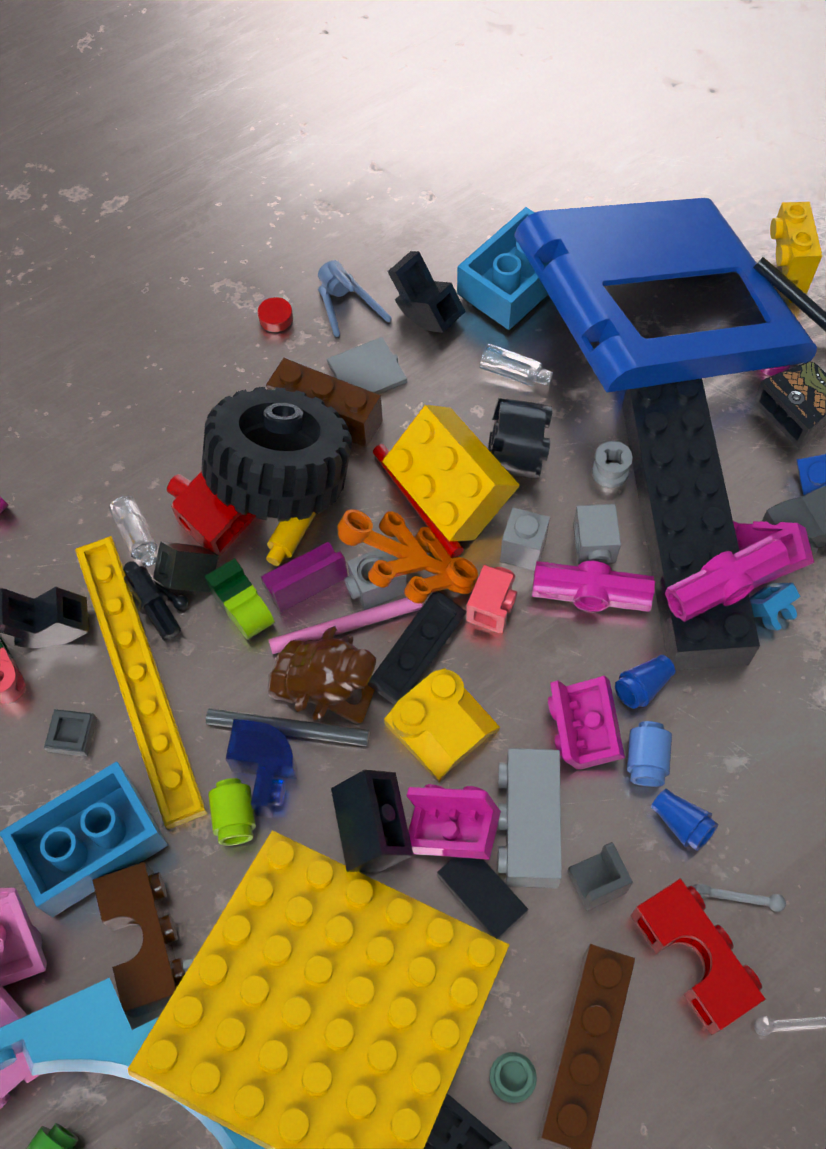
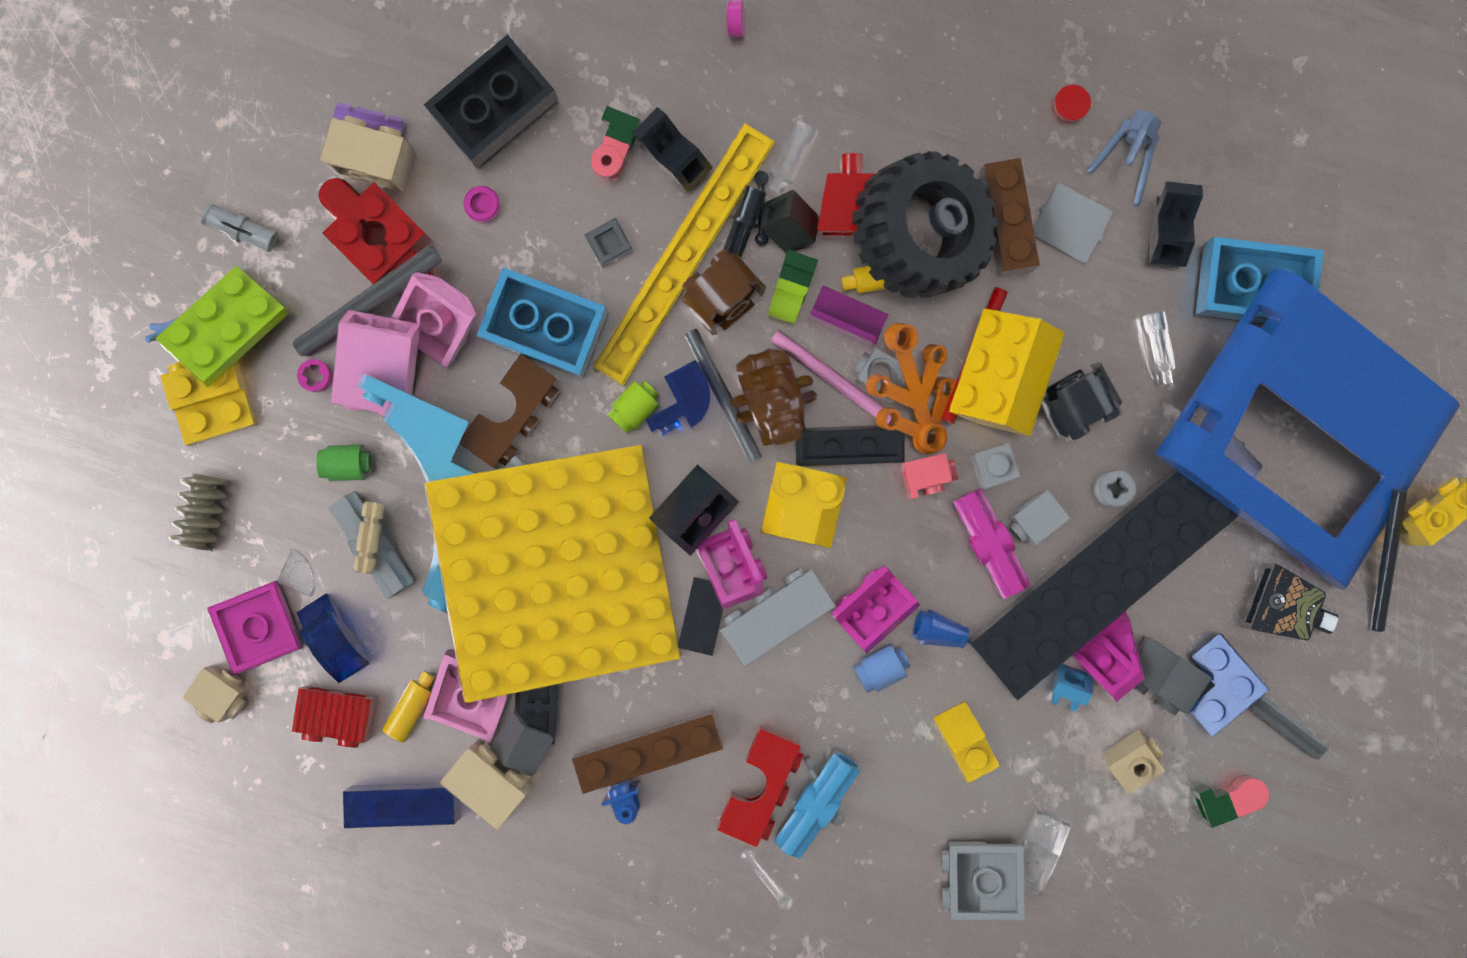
camera: 55 degrees right, 25 degrees up
sand green plate [490,1052,537,1103] -> none
dark grey panel [567,842,633,911] -> none
blue cone [651,788,718,851] -> none
dark pink piece [665,536,791,622] -> none
none -> blue hinge [601,779,641,824]
none -> reddish brown brick [682,249,766,335]
none -> dark azure piece [774,751,861,859]
none -> yellow slope [933,701,1000,783]

